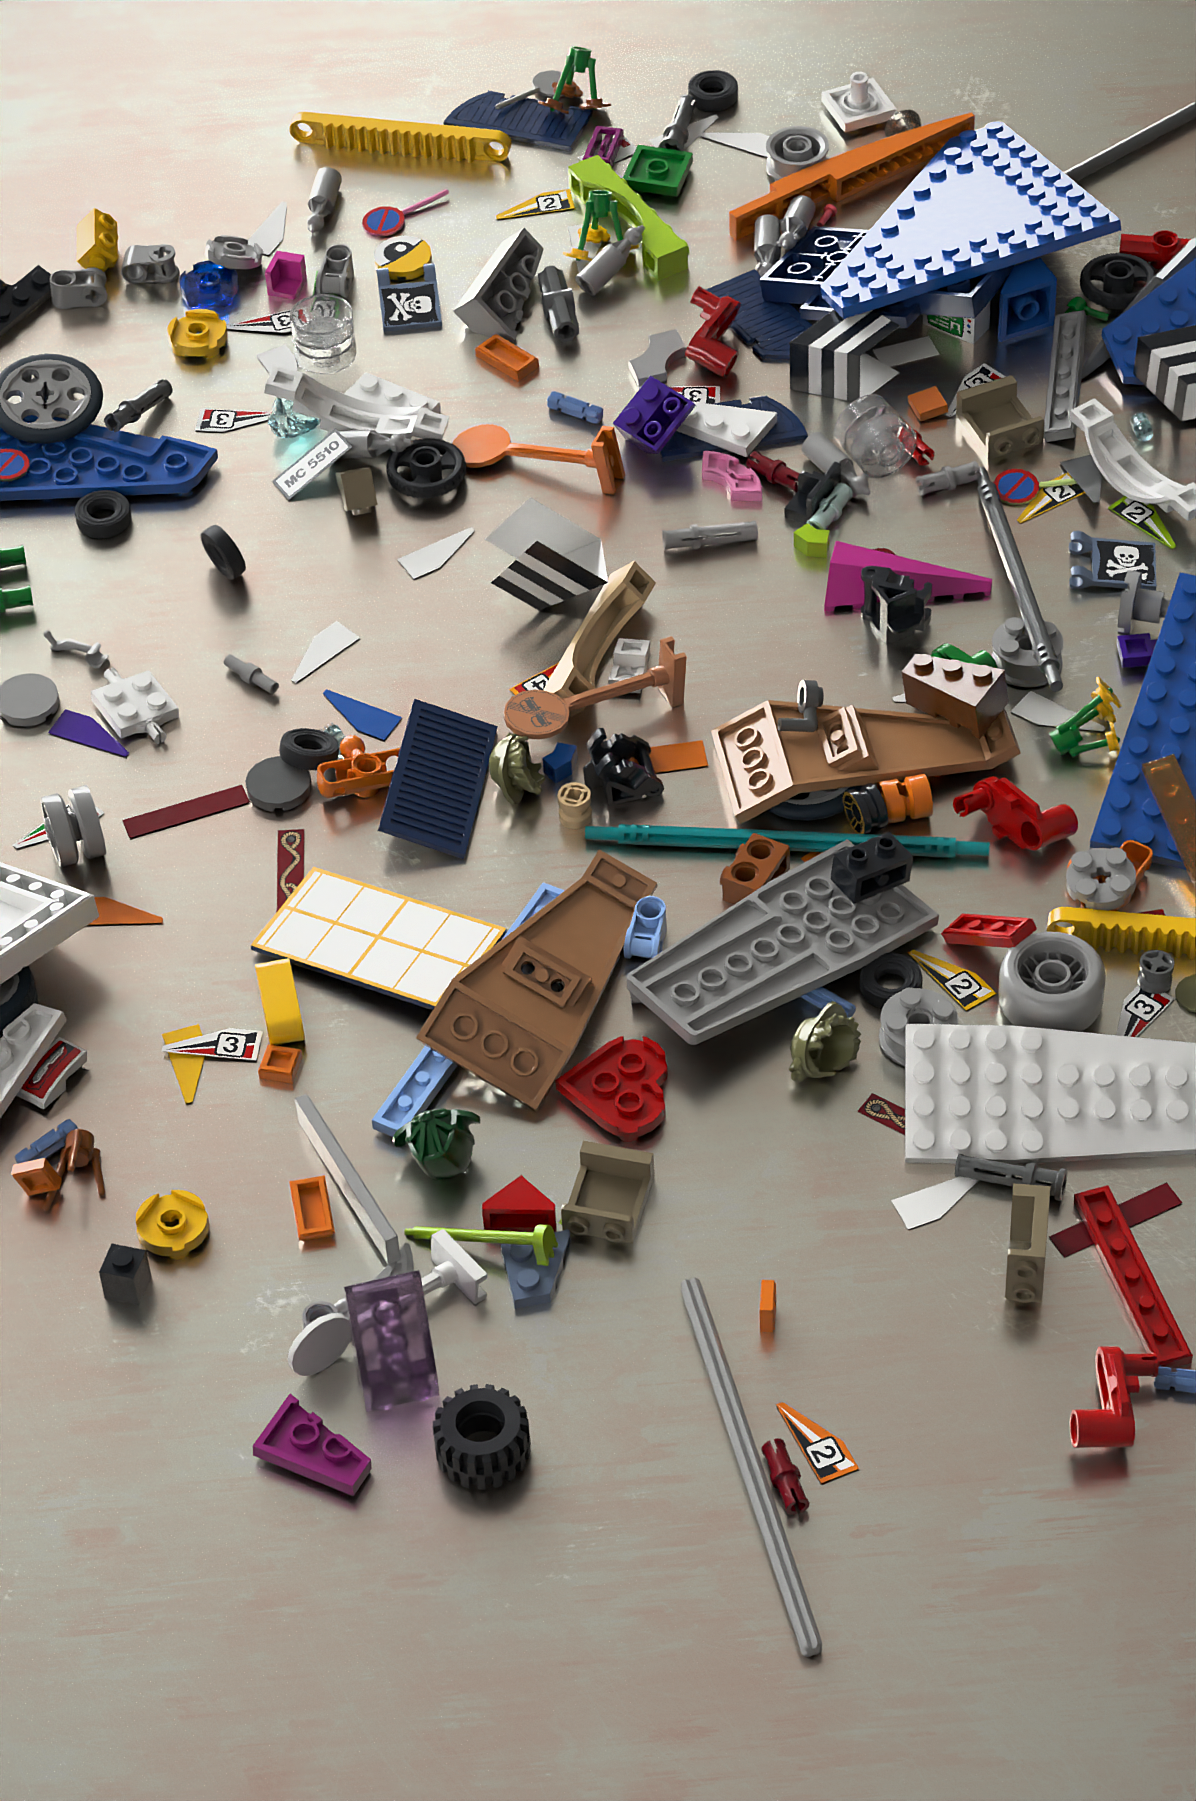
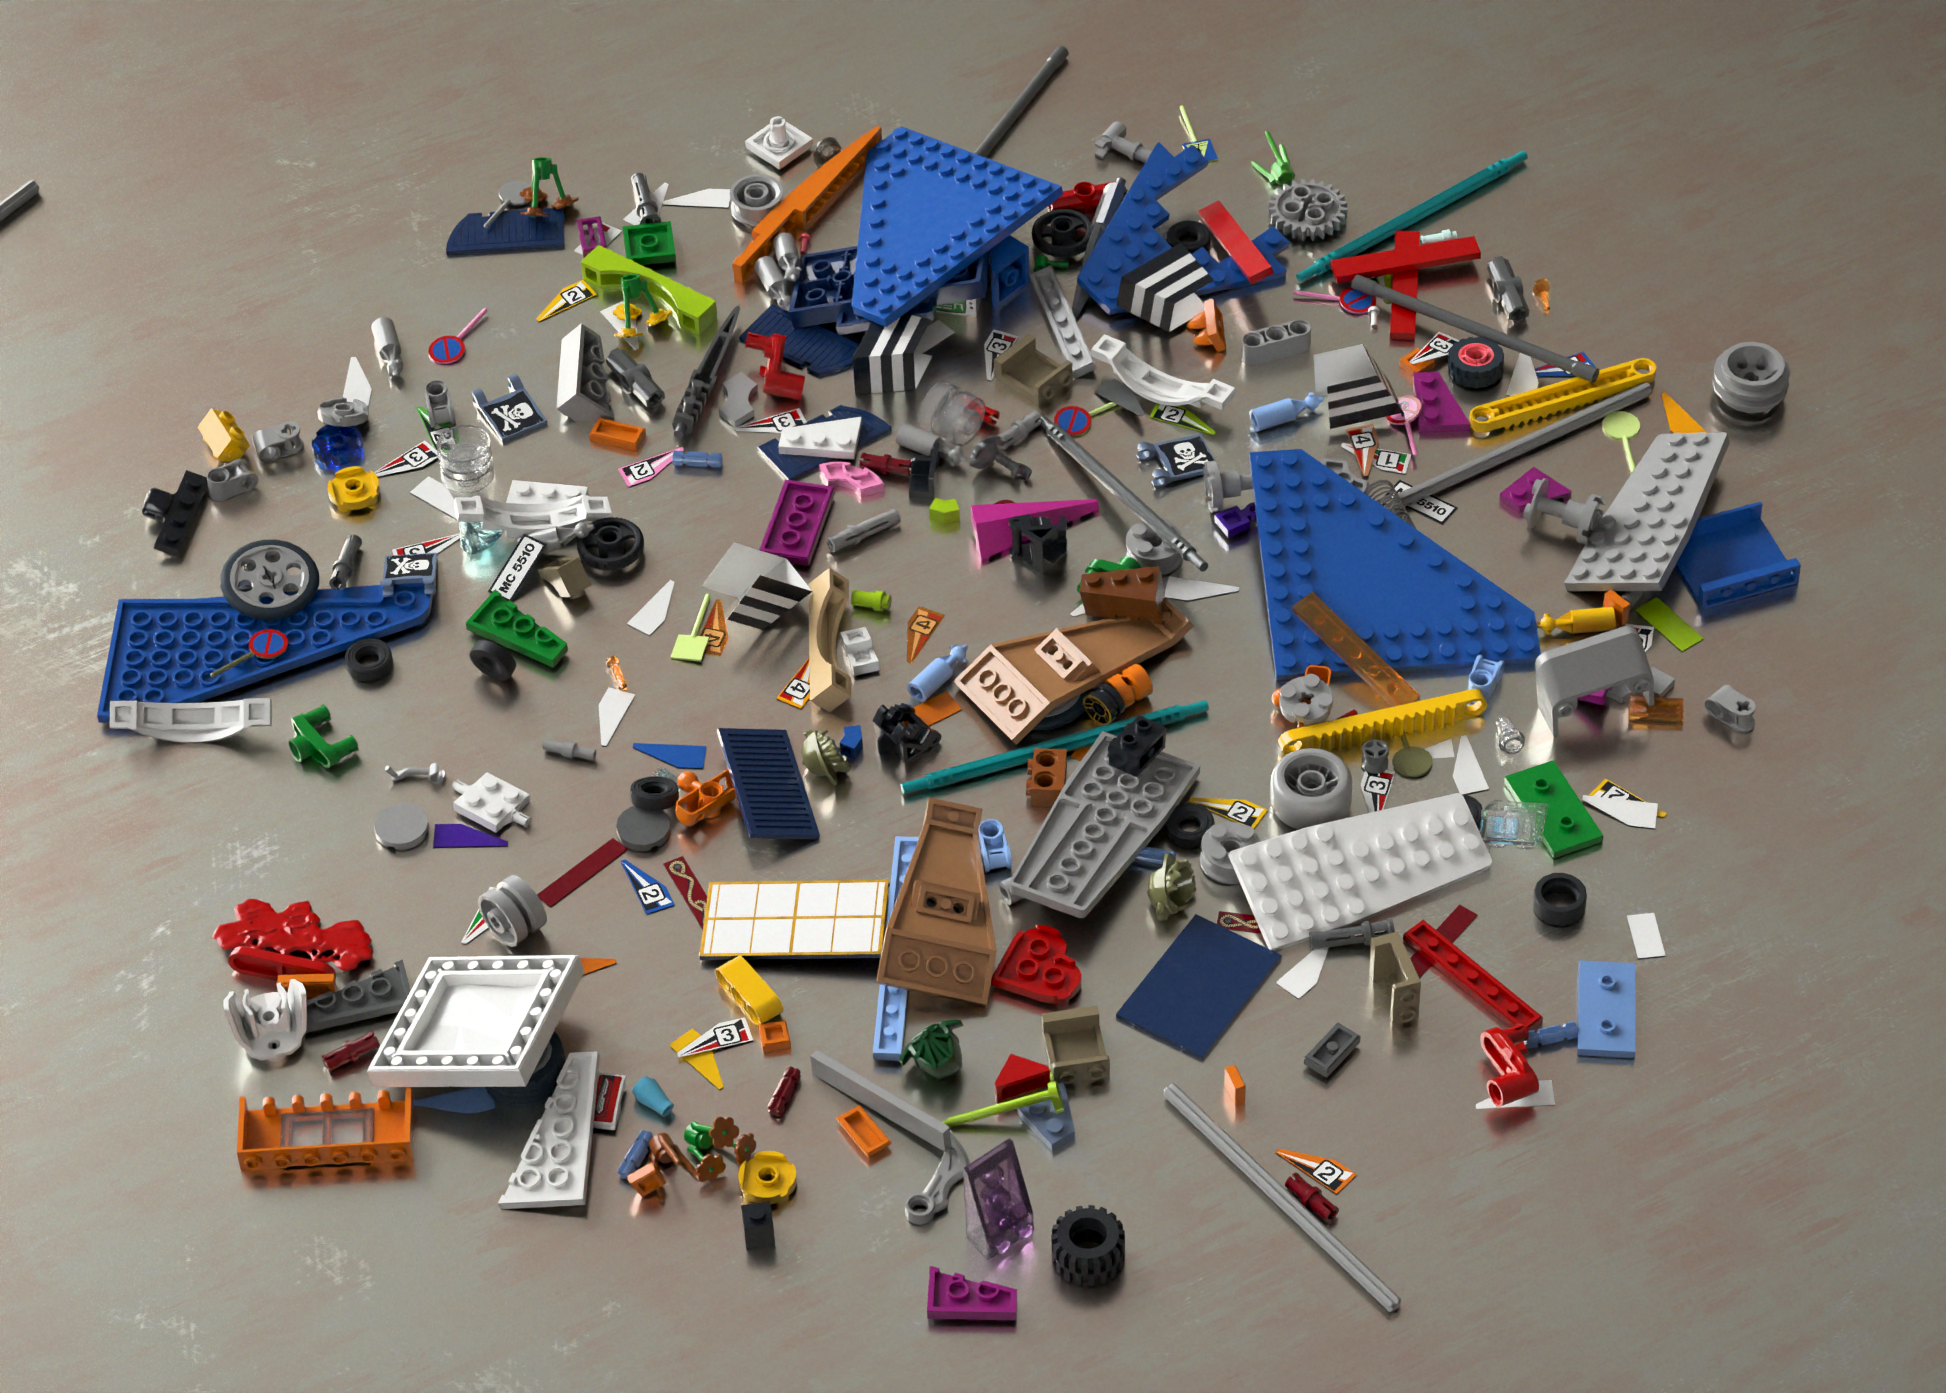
camera: 25 degrees left, 0 degrees up
dark pink panel [265,251,307,299] -> none
white piece [287,1229,487,1376] -> none
yellow gear [289,112,512,163] -> none
tile [374,235,432,280] -> none
orange piece [452,424,625,495] -> none
nougat piece [504,636,687,740] -> none
tan wheel [557,782,592,829] -> none
light grey wheel [575,225,645,296] -> none
dark purple slope [613,376,696,454] -> none
black tyre [688,70,738,111] -> none
dark grey plate [777,680,824,732] -> none
light aqua pin [807,483,853,530] -> none
orange tile [908,386,948,422] -> none
red tile [941,913,1037,948] -> none
red piece [953,776,1078,850] -> none
sticker [1017,472,1085,524] -> none
green plant [1049,676,1122,758] -> none
clear light blue piece [1130,412,1154,442] -> none
none -> flag [381,553,437,597]
none -> green wing [465,589,568,667]
none -> clear orange piece [605,656,627,690]
none -> sticker [618,447,684,487]
none -> sticker [620,859,675,914]
none -> medium azure cone [632,1076,674,1117]
none -> yellowish green piece [671,594,710,662]
none -> dark grey piece [672,305,740,438]
none -> dark orange plant [684,1117,756,1182]
none -> clear orange sticker [700,599,728,656]
none -> magenta plate [759,479,835,566]
none -> dark red axle [768,1066,801,1117]
none -> lime animal [851,589,892,612]
none -> clear orange sticker [907,606,945,663]
none -> light blue wheel [907,644,968,702]
none -> dark grey piece [970,435,1032,481]
none -> dark blue piece [1116,914,1282,1060]
none -> dark grey plate [1304,1022,1361,1078]
none -> white sticker [1476,1080,1555,1109]

